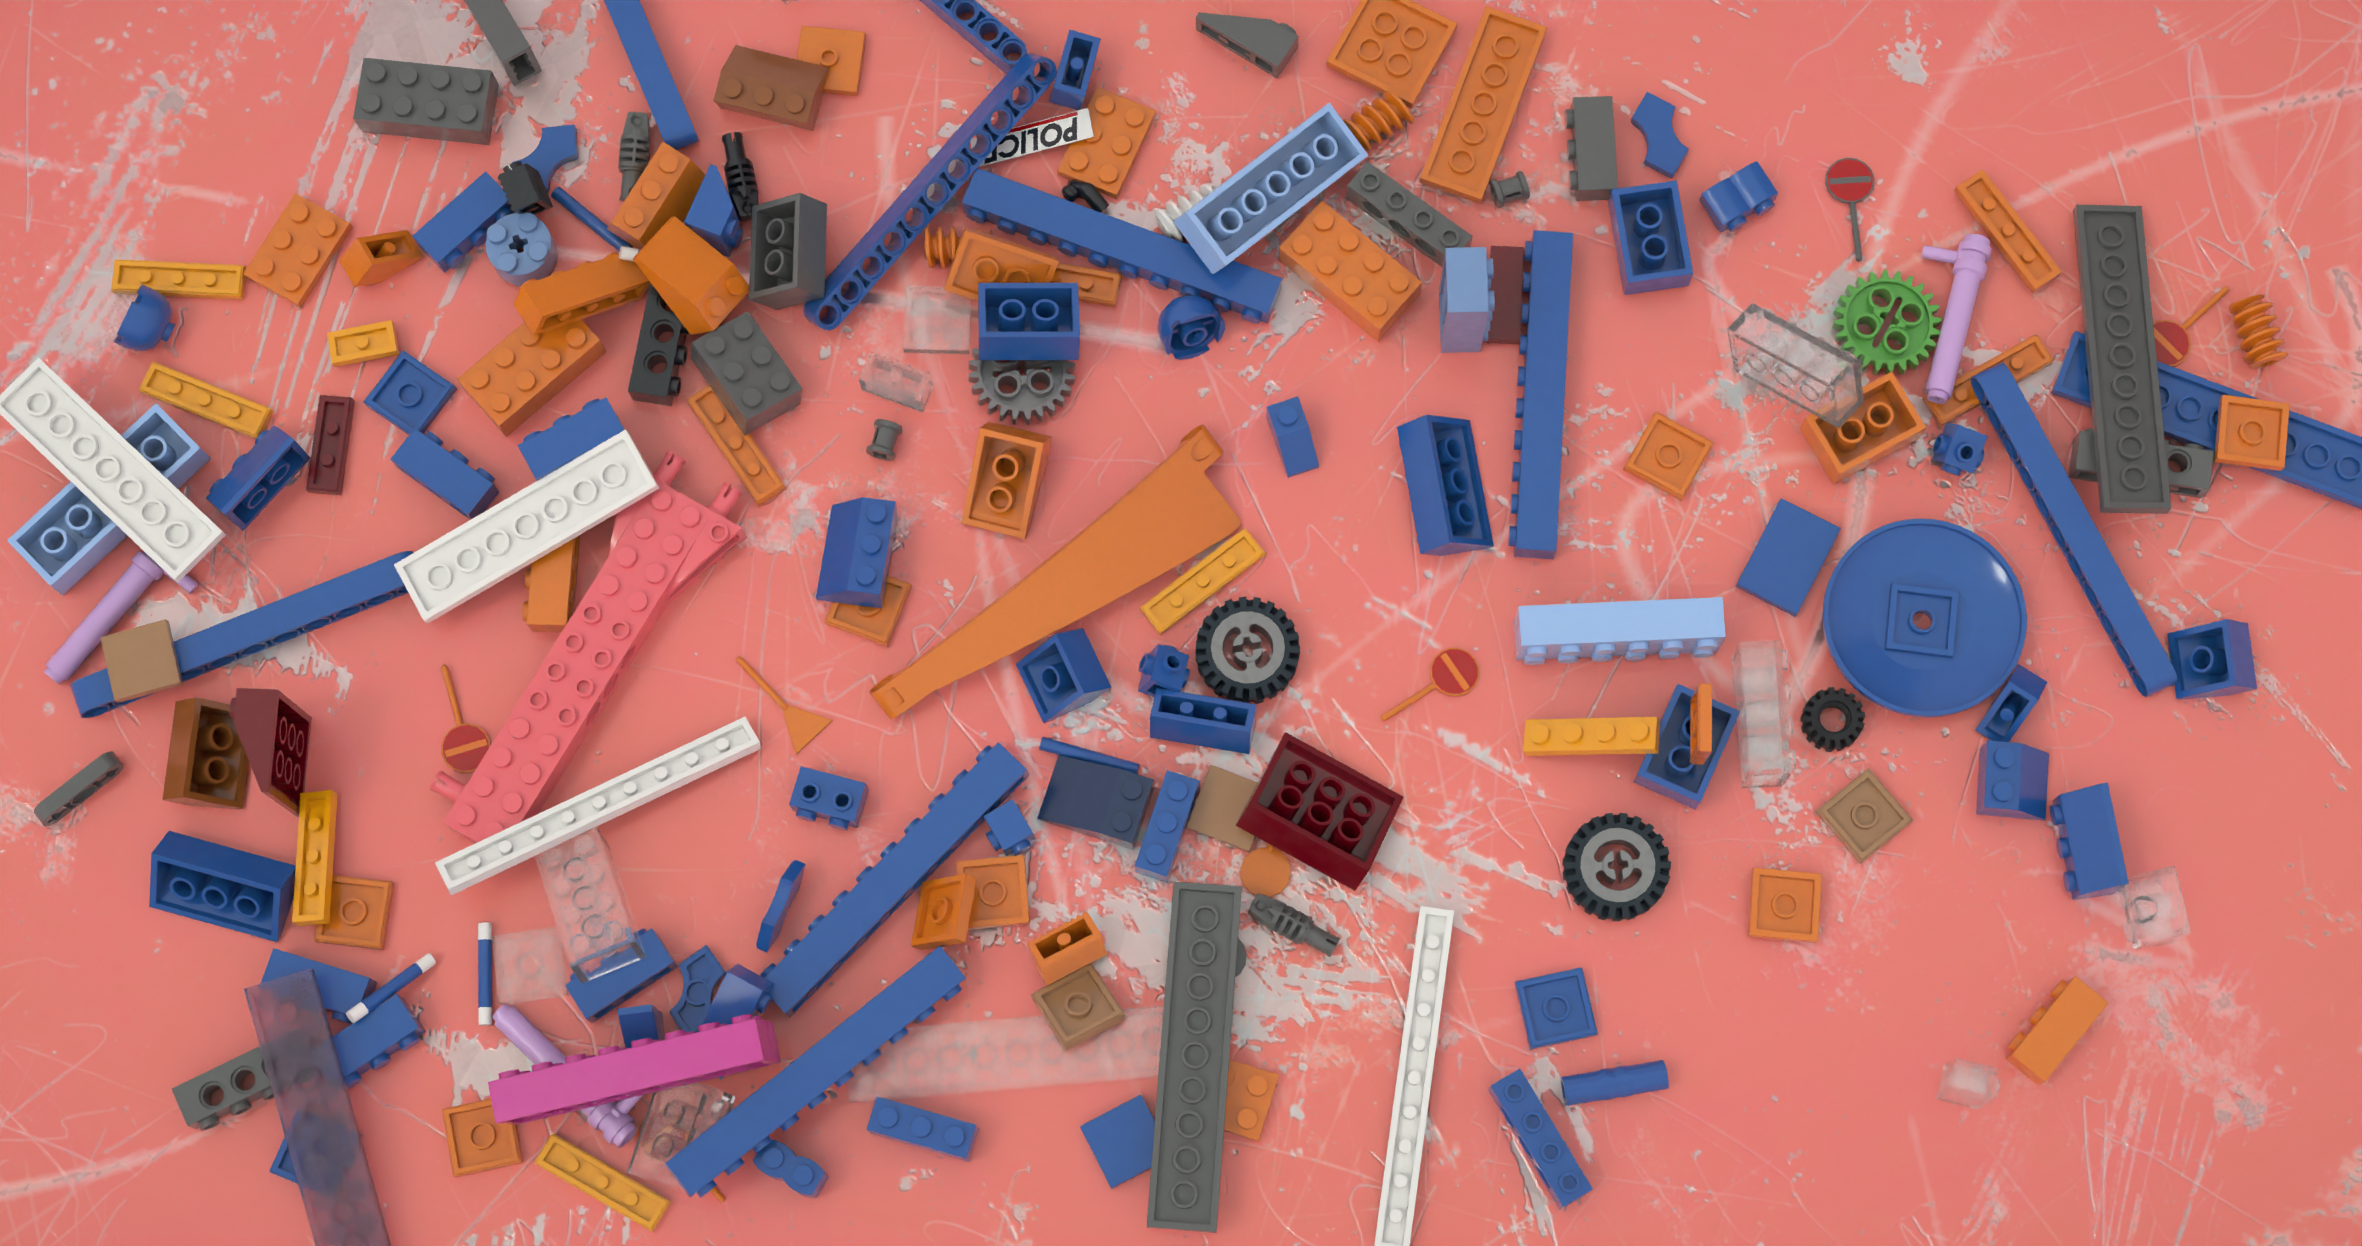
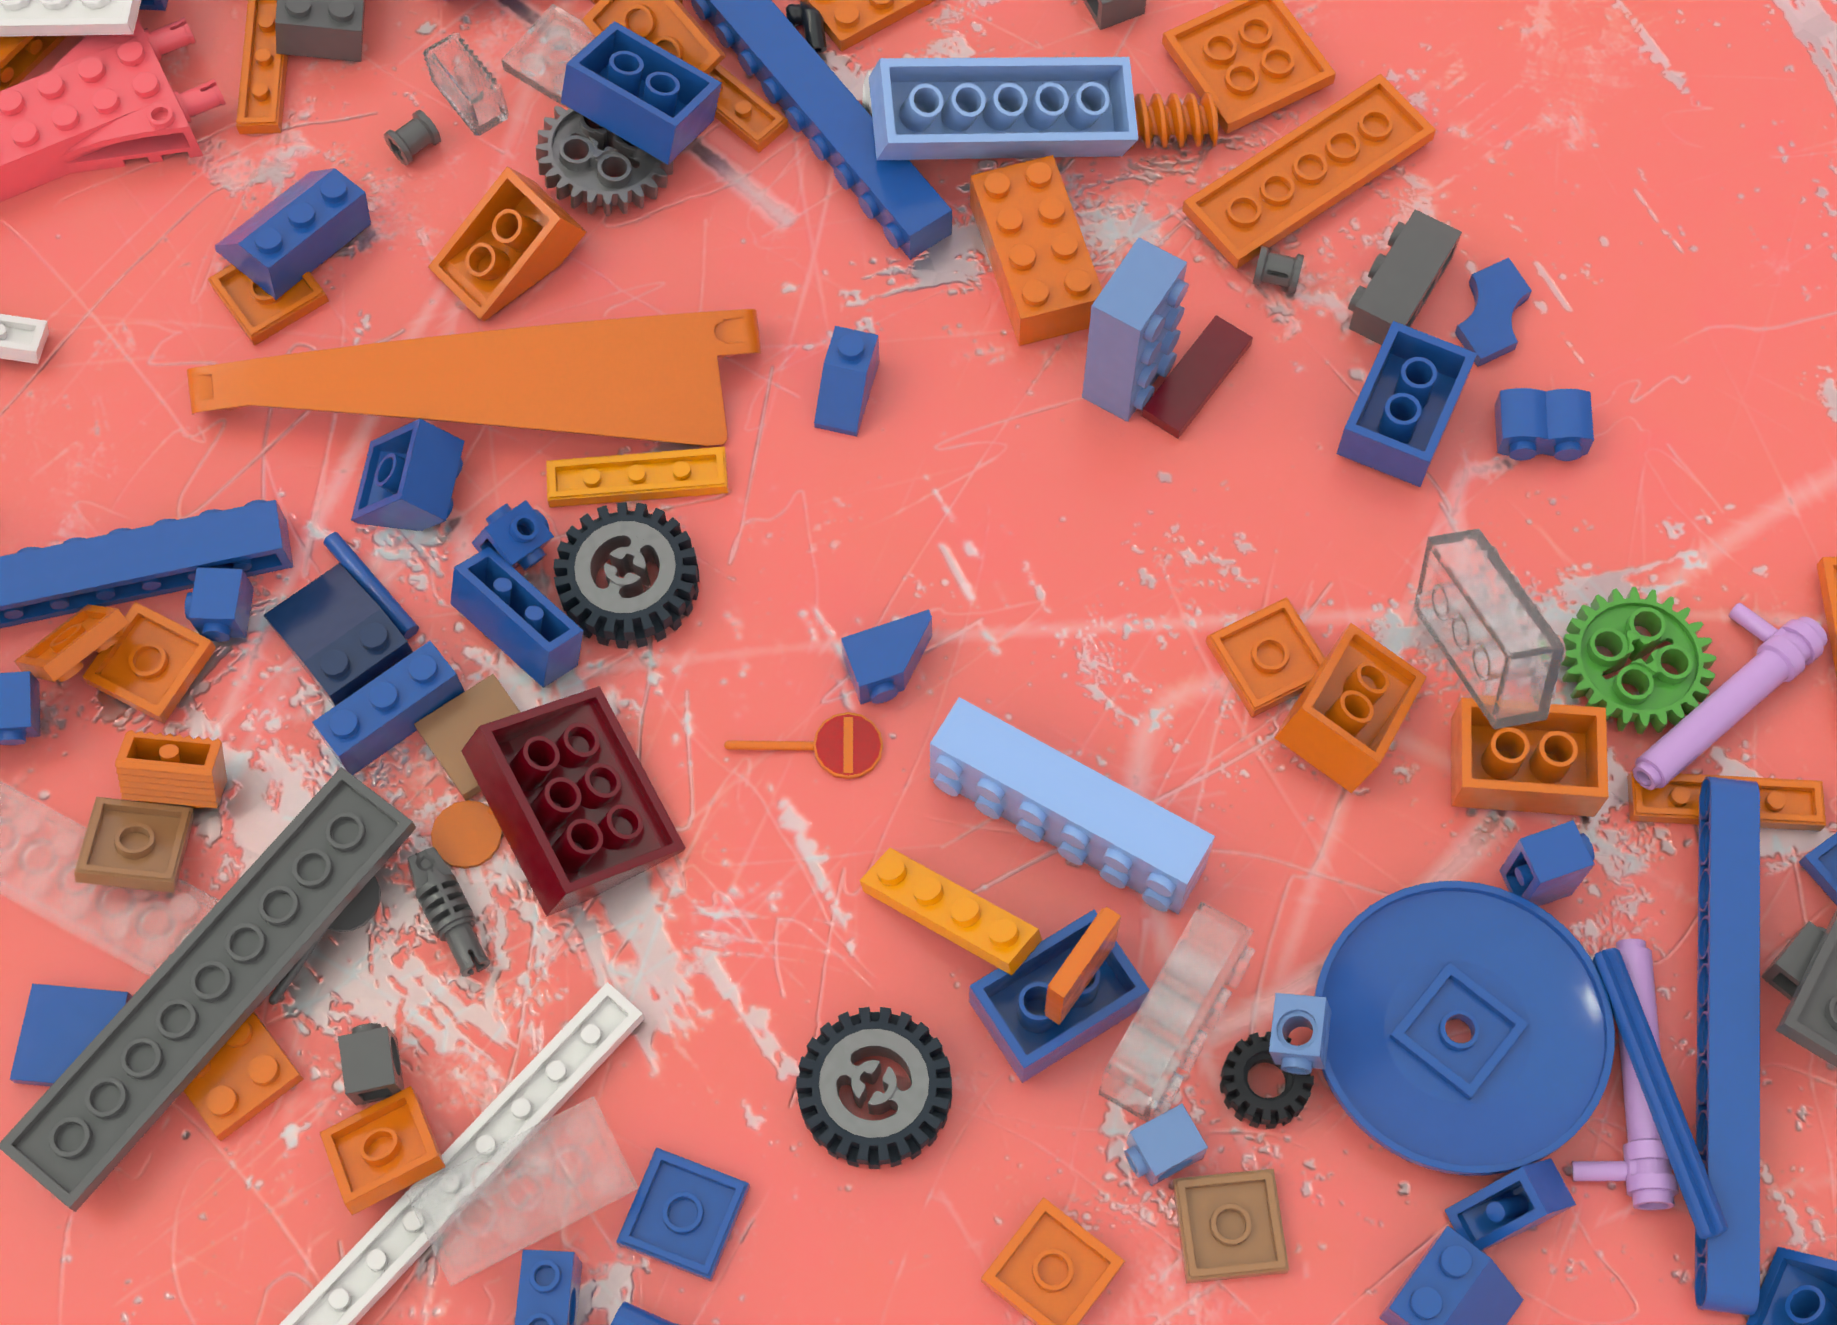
camera: 30 degrees right, 10 degrees down
orange piece [736,656,833,755] -> none
blue brick [789,766,869,830] -> none
blue cylinder [1157,295,1225,360] -> none
dark grey brick [1346,161,1473,267] -> none
blue slope [1397,415,1494,556] -> none
blue brick [1508,230,1573,559] -> none
blue tile [1735,498,1841,617] -> none
piece [1825,158,1874,262] -> none
blue brick [1932,422,1988,476] -> none
none -> orange plate [319,1086,446,1215]
none -> dark grey brick [338,1023,404,1106]
none -> clear brick [405,1096,639,1287]
none -> blue slope [841,609,932,705]
none -> medium blue brick [1124,1103,1208,1186]
none -> medium blue brick [1269,993,1331,1075]
none -> orange slope [1274,623,1427,793]
none -> blue brick [1499,820,1595,906]
none -> lavender cylinder [1572,939,1679,1210]
none -> blue axle [1593,948,1728,1239]

